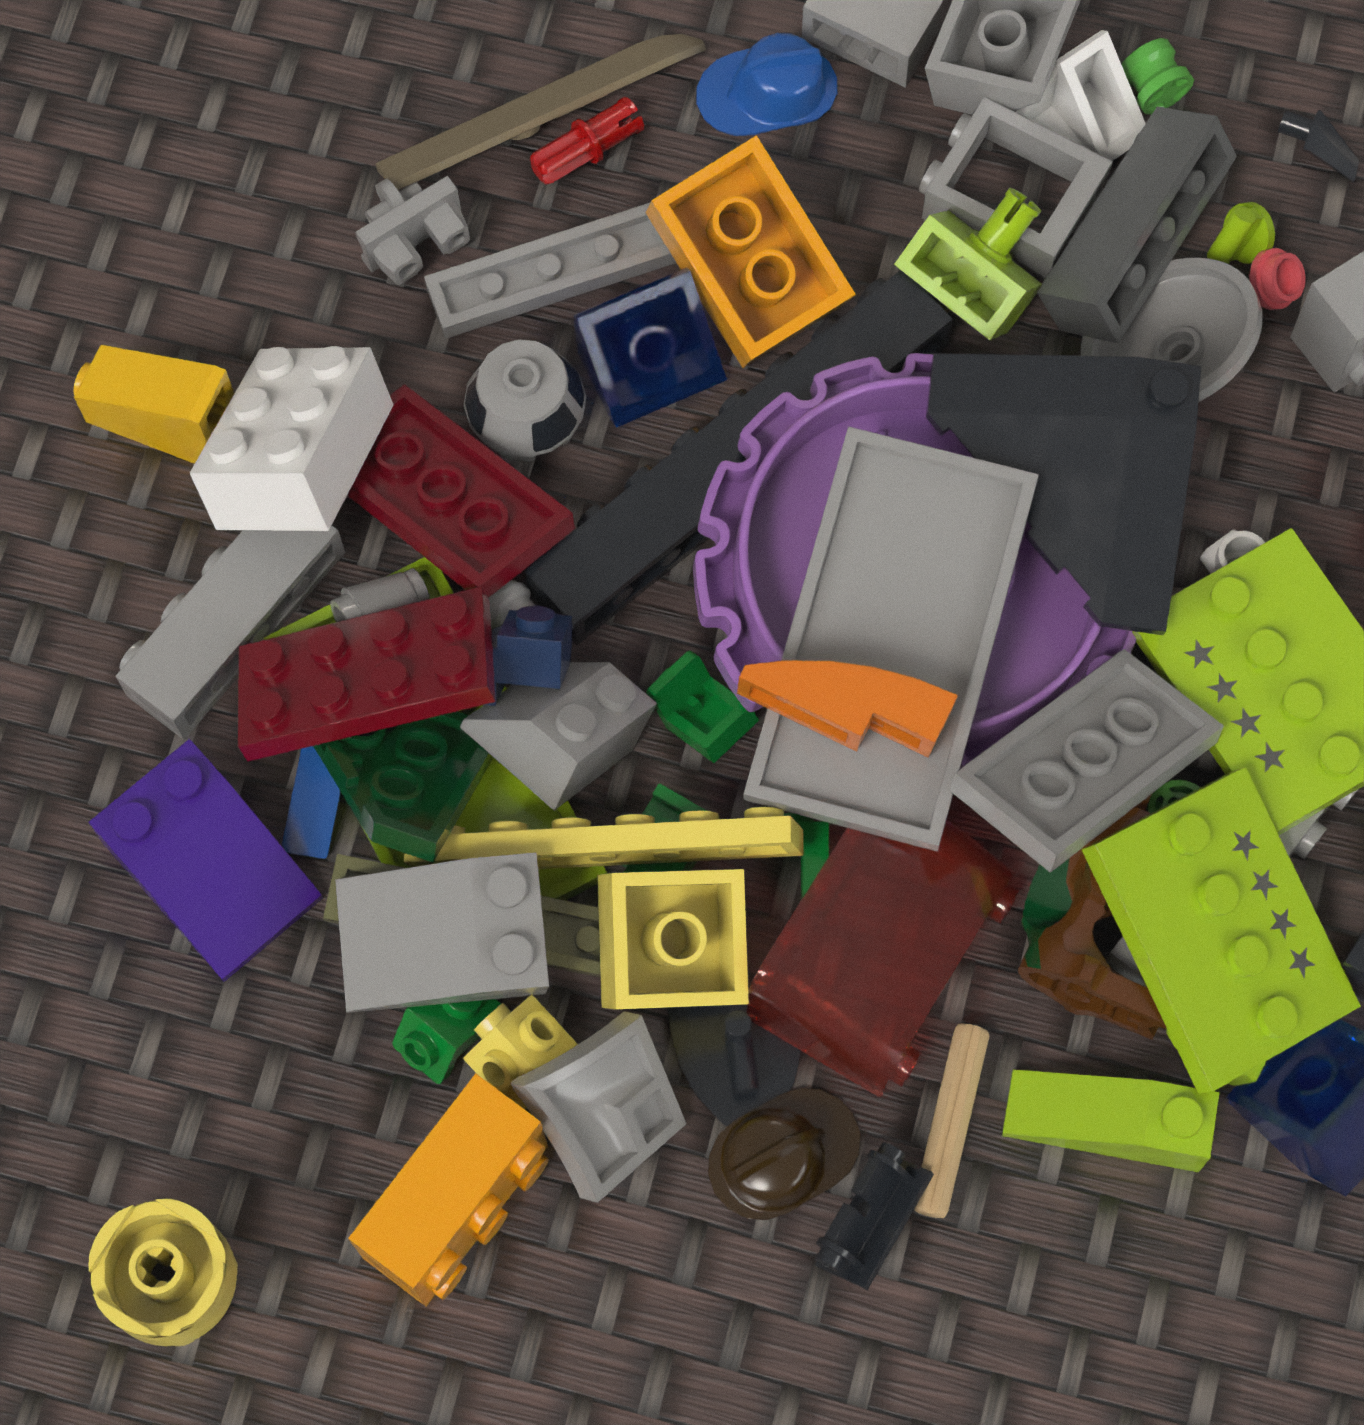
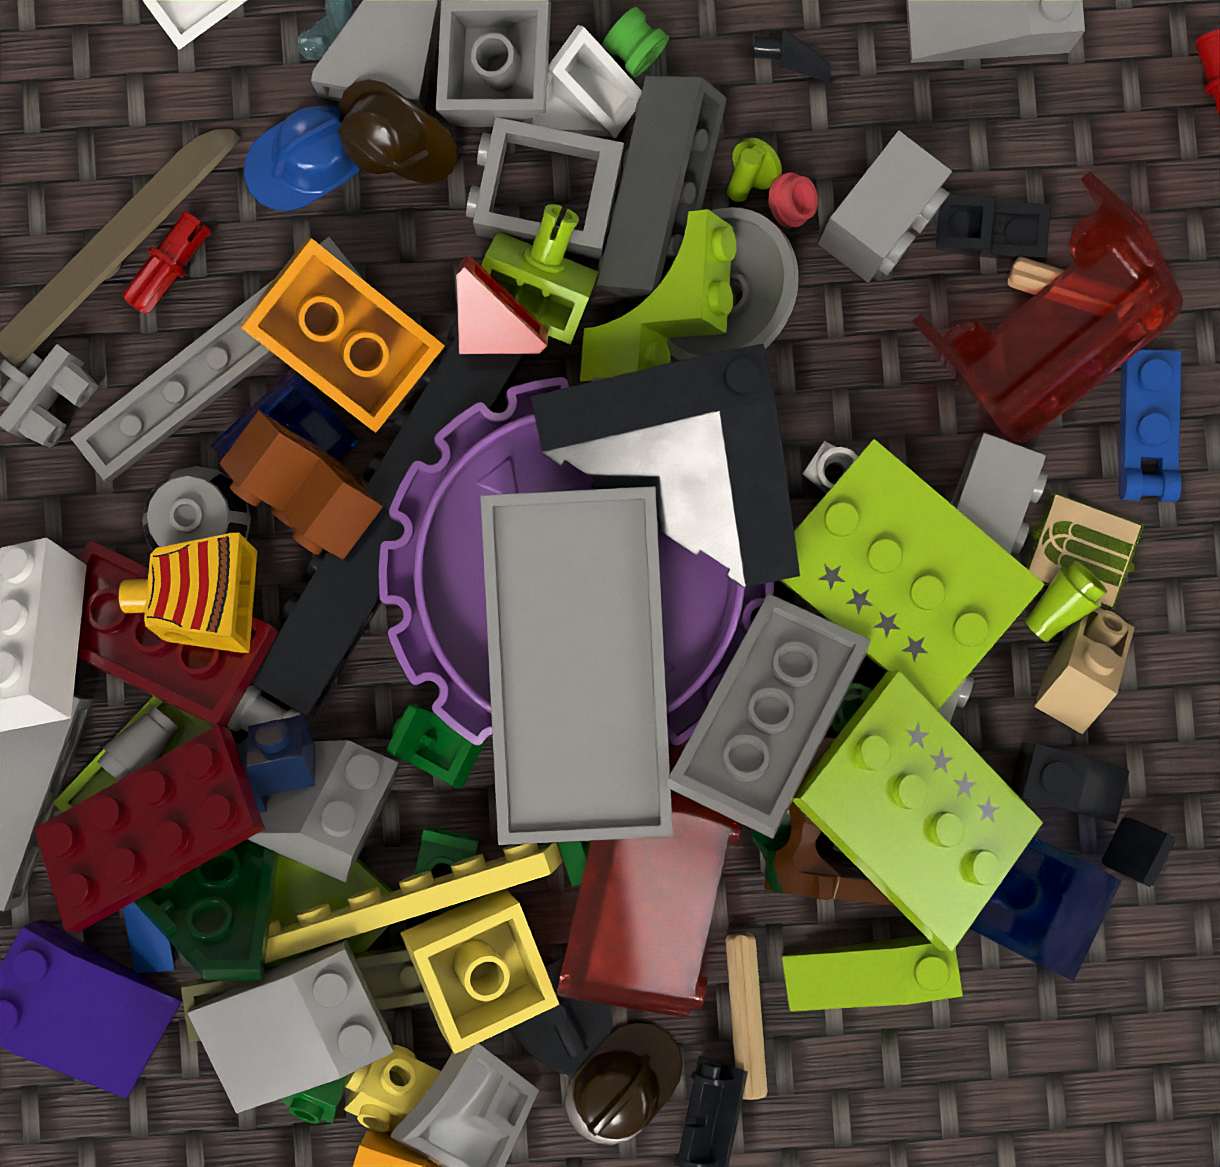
camera: 25 degrees left, 15 degrees up
orange slope [737,660,958,758] -> none
none -> yellow torso [119,533,257,653]
none -> dark orange brick [219,410,383,560]
none -> dark brown piece [337,79,458,184]
none -> slope [457,254,549,354]
none -> lime arch [580,209,737,384]

